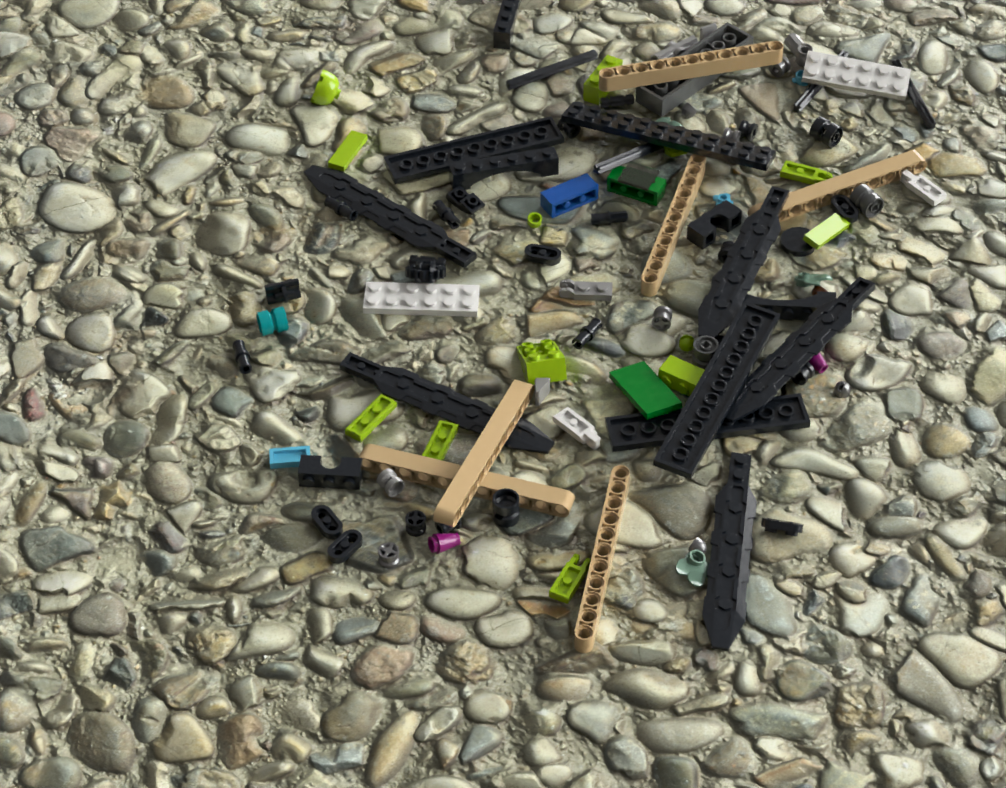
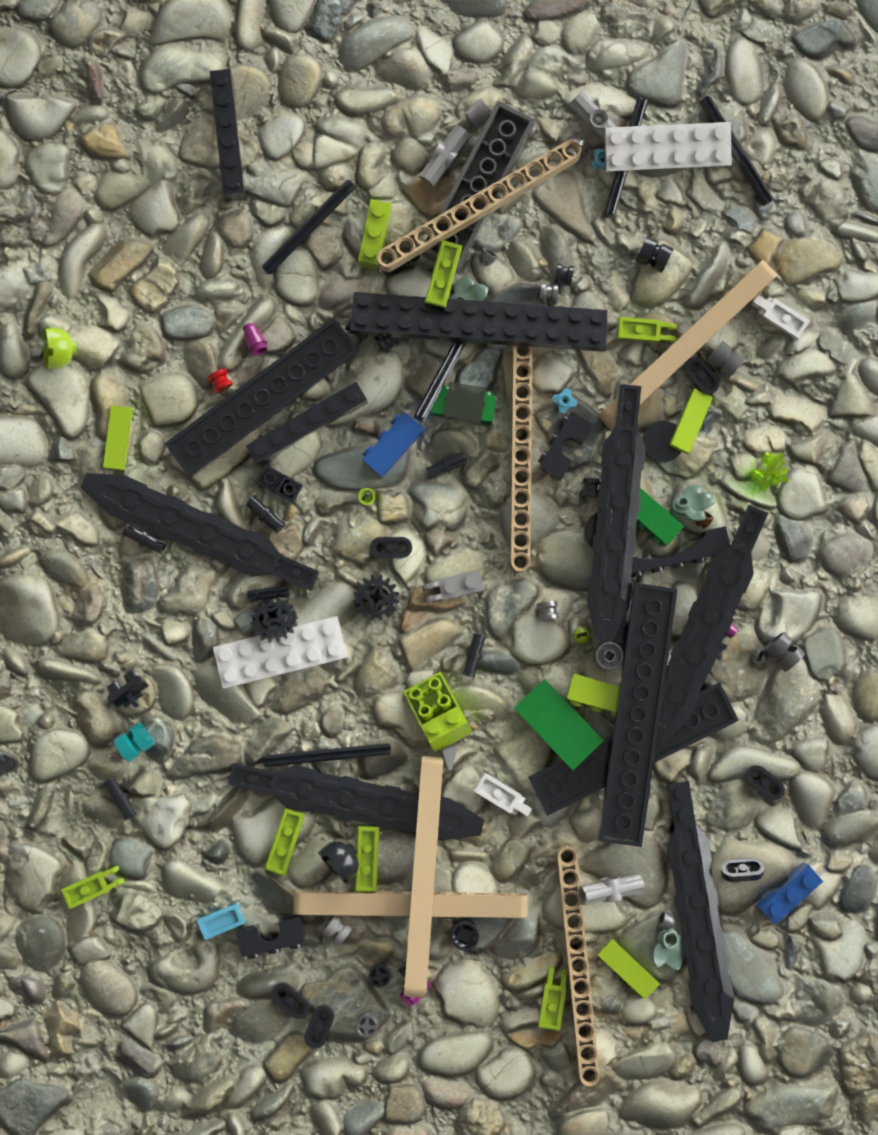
camera: 20 degrees left, 40 degrees up
none -> lime hinge [61,865,124,909]
none -> red wheel [207,369,233,394]
none -> magenta cone [242,323,268,356]
none -> black axle [264,743,391,767]
none -> black cylinder [317,841,359,884]
none -> black gear [354,575,400,621]
none -> black wheel [374,336,400,354]
none -> lime tile [425,240,462,309]
none -> light grey piece [578,873,645,905]
none -> lime tile [597,938,660,1000]
none -> green brick [636,488,684,547]
none -> black plate [745,765,785,800]
none -> clear neon green hips [750,451,789,493]
none -> blue arch [756,862,824,925]
none -> dark grey wheel [764,631,805,672]

